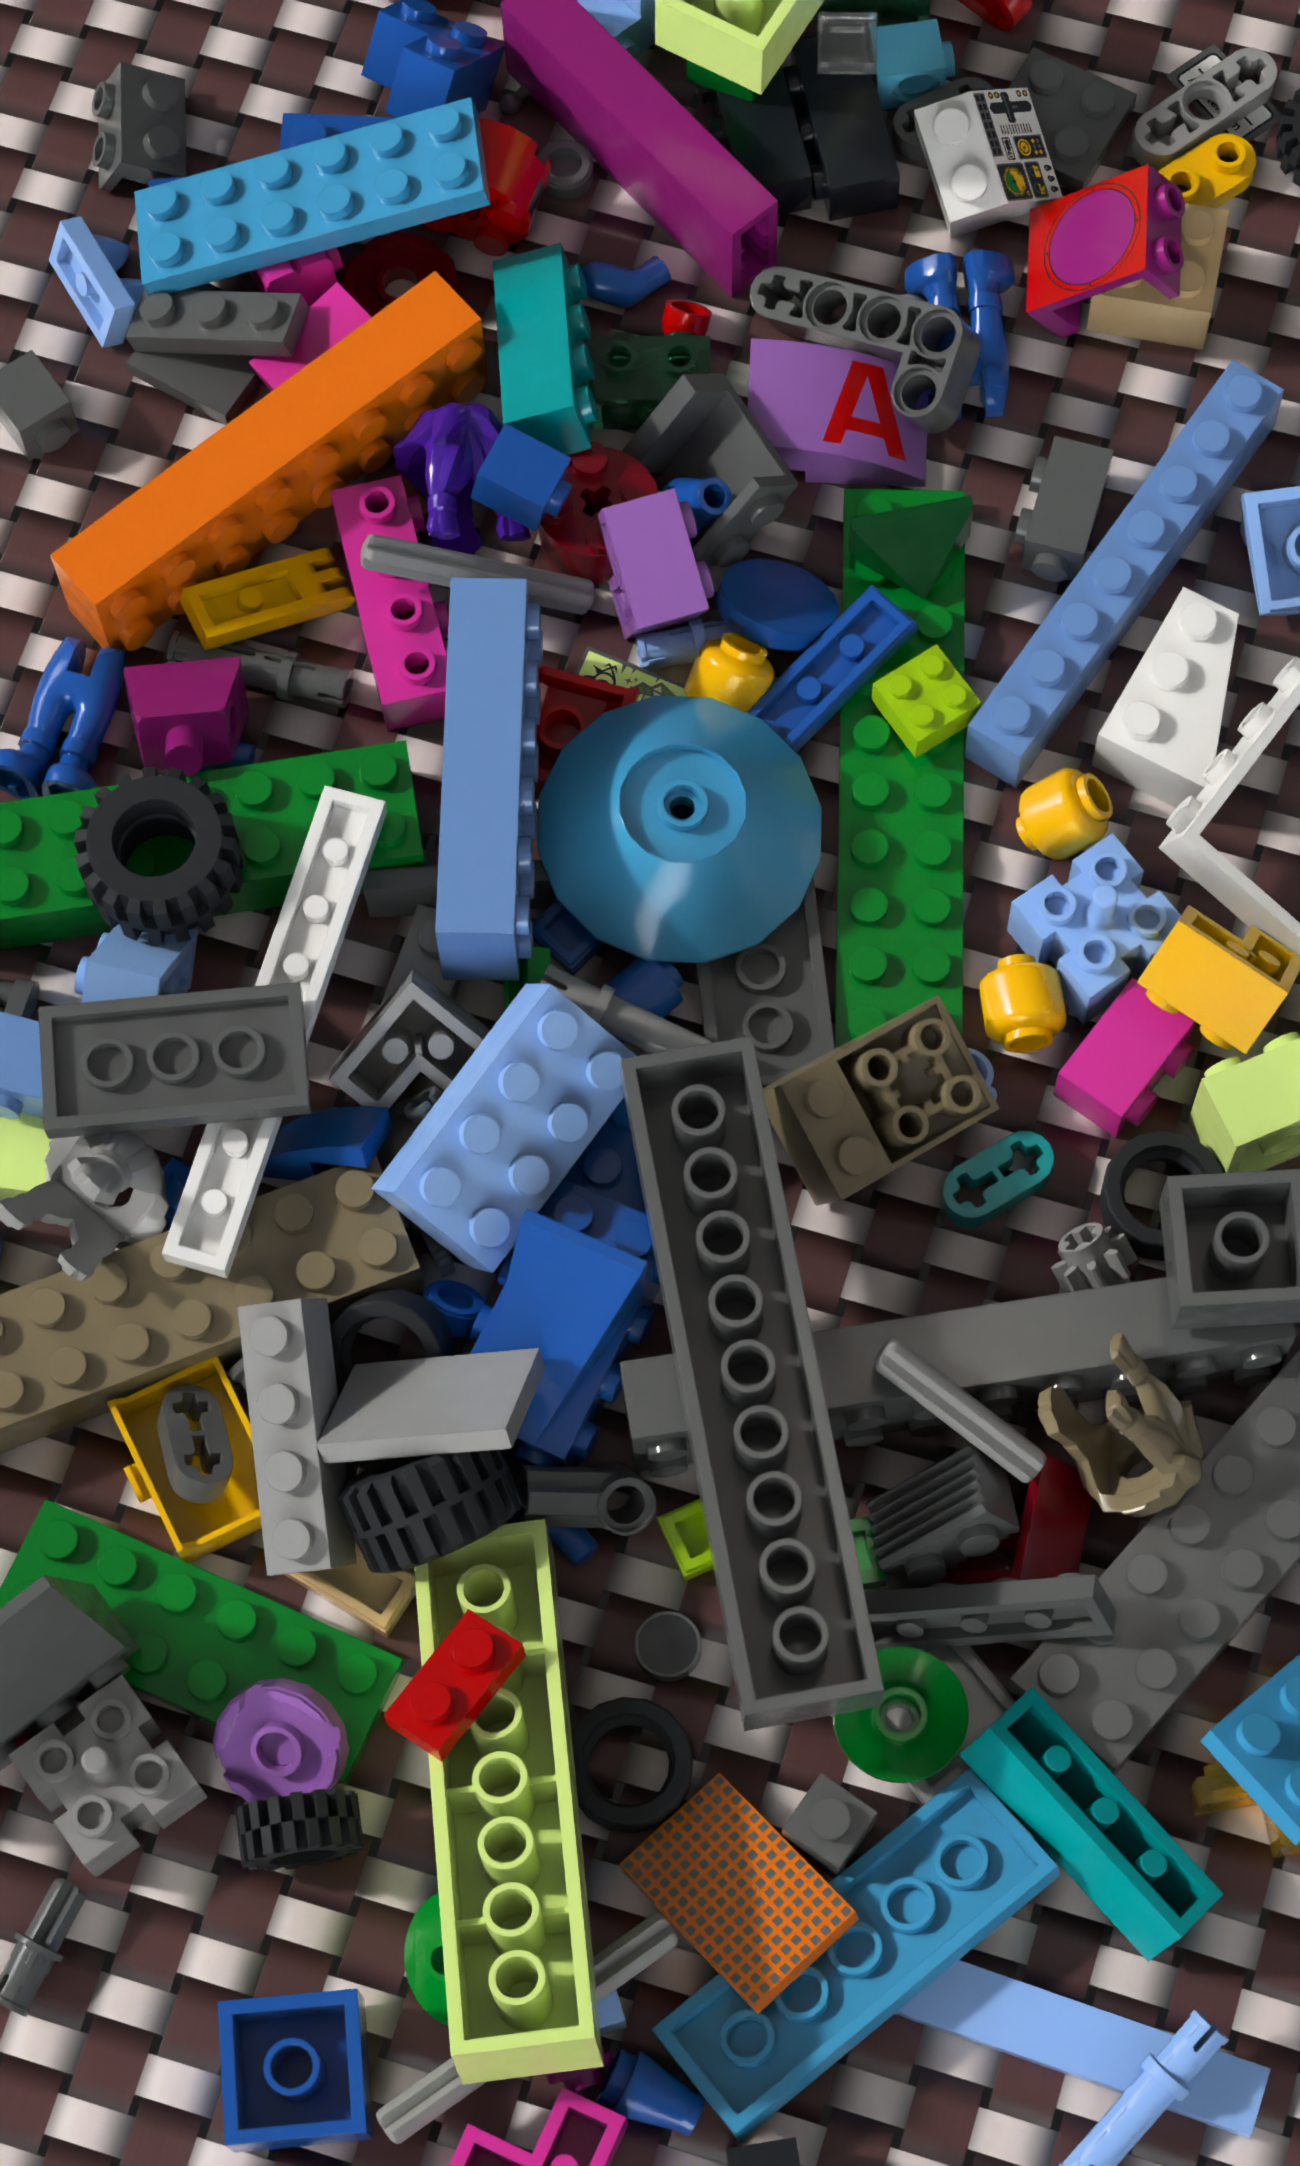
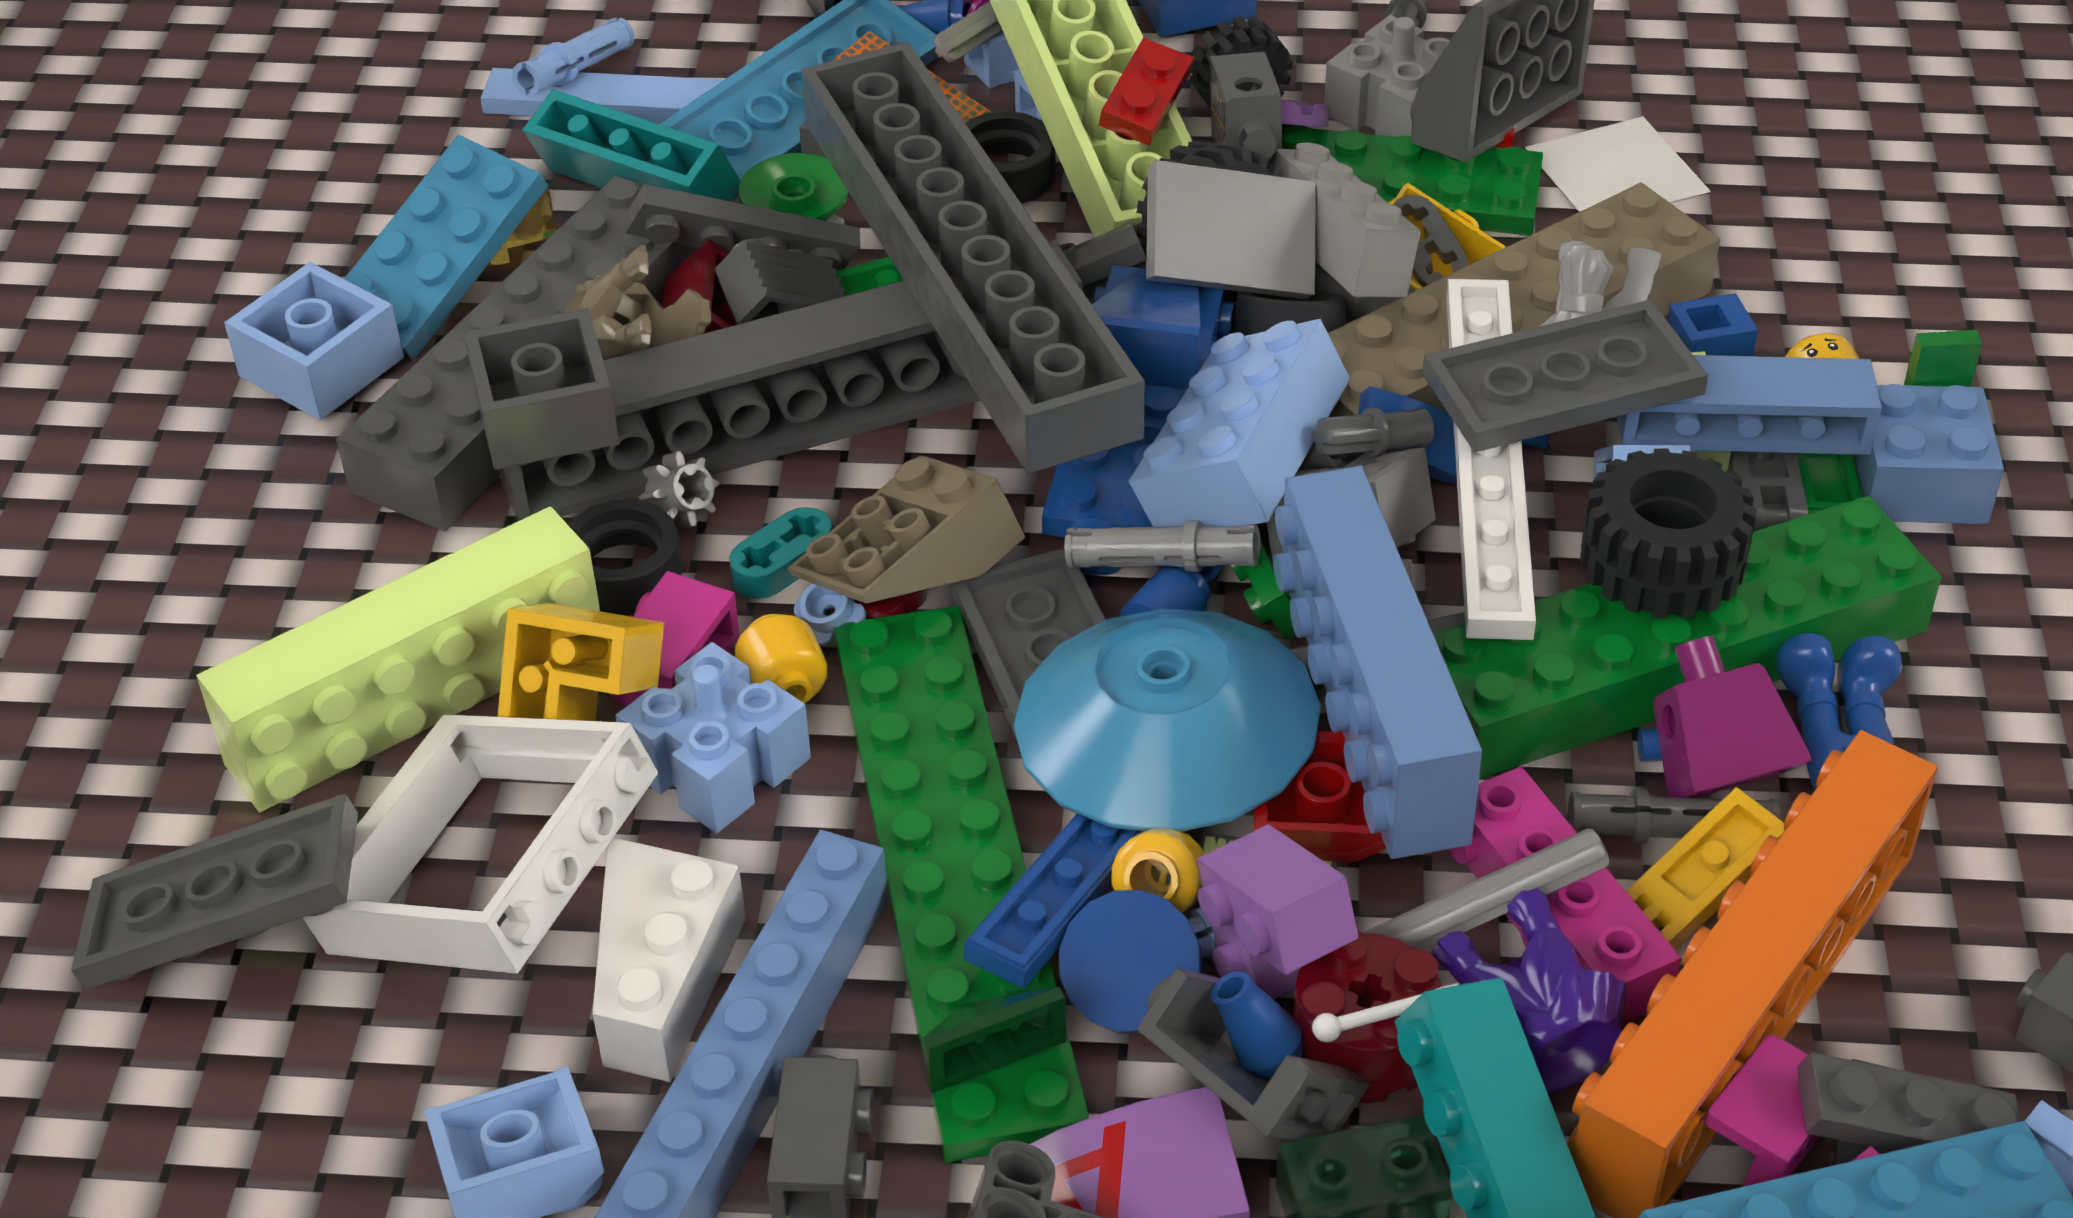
camera: 165 degrees right, 25 degrees down
blue brick [470,423,573,532] -> none
lime piece [871,644,982,758] -> none
light grey axle [873,1339,1047,1483] -> none
yellow head [1016,768,1113,860] -> none
none -> dark grey torso [1210,52,1282,165]
none -> dark grey axle [1312,407,1434,457]
none -> white hinge [1312,983,1460,1042]

